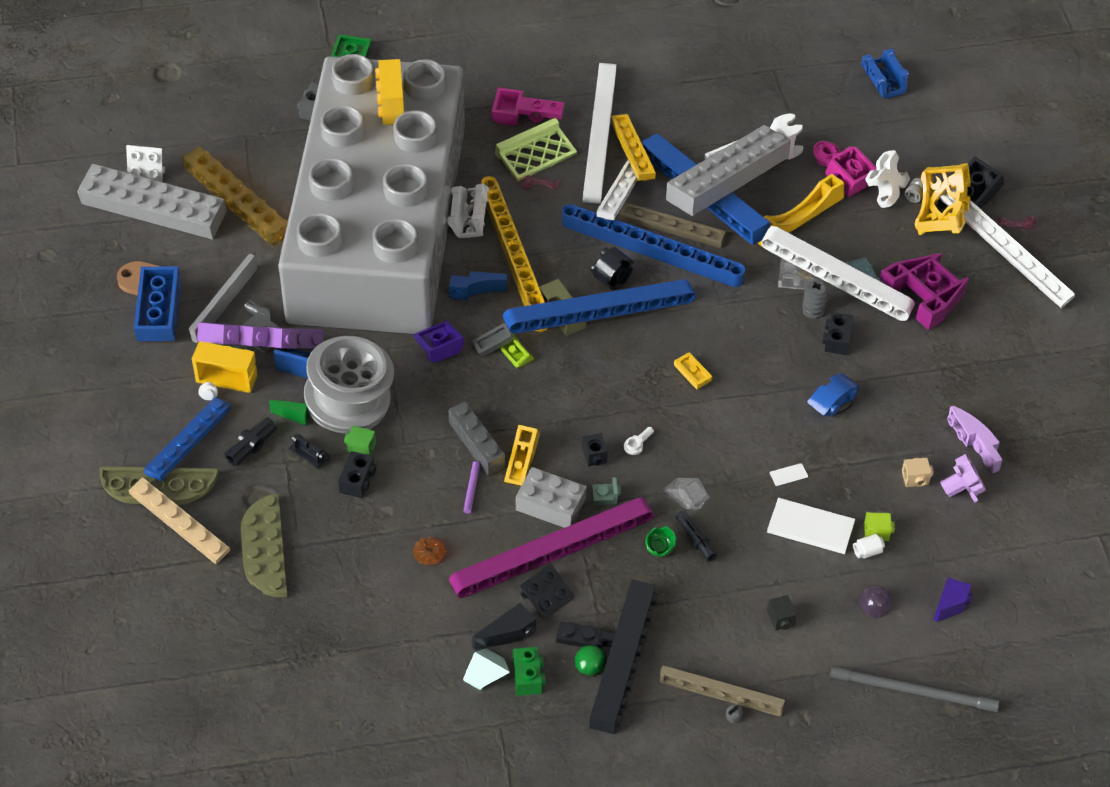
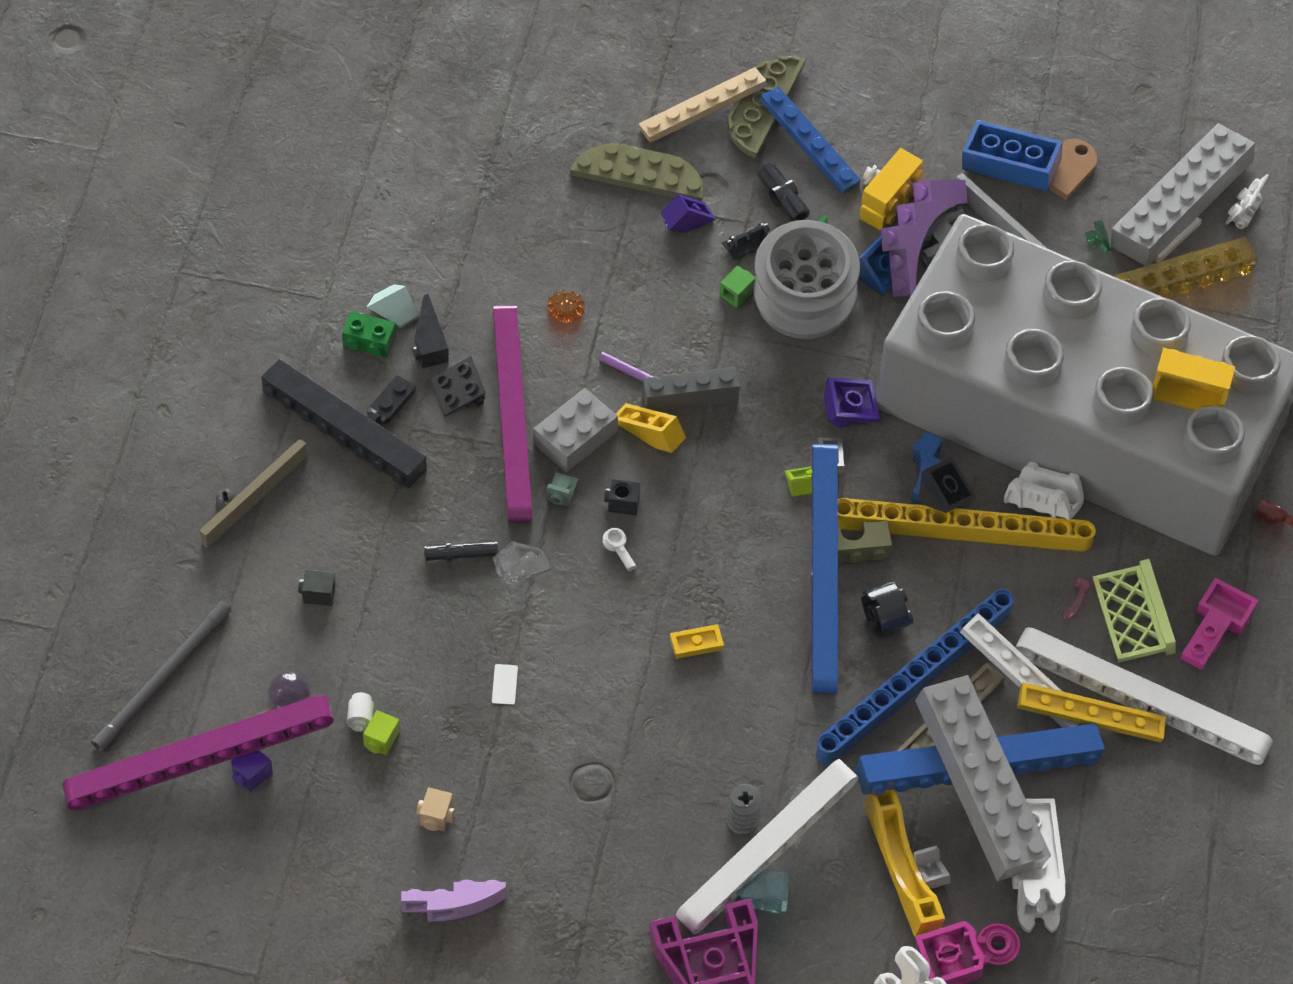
camera: 110 degrees right, 5 degrees up
black brick [338,451,376,498] -> none
green hair [574,645,607,677] -> none
green hair [645,526,677,557] -> none
white tile [767,498,855,554] -> none
blue brick [807,373,860,416] -> none
black brick [822,312,854,355] -> none
lavender piece [941,454,986,502] -> none
none -> magenta beam [62,695,334,810]
none -> dark purple slope [660,194,715,233]
none -> light grey bracket [914,846,951,889]
none -> black slope [918,457,976,513]
none -> clear green tile [1085,220,1111,253]

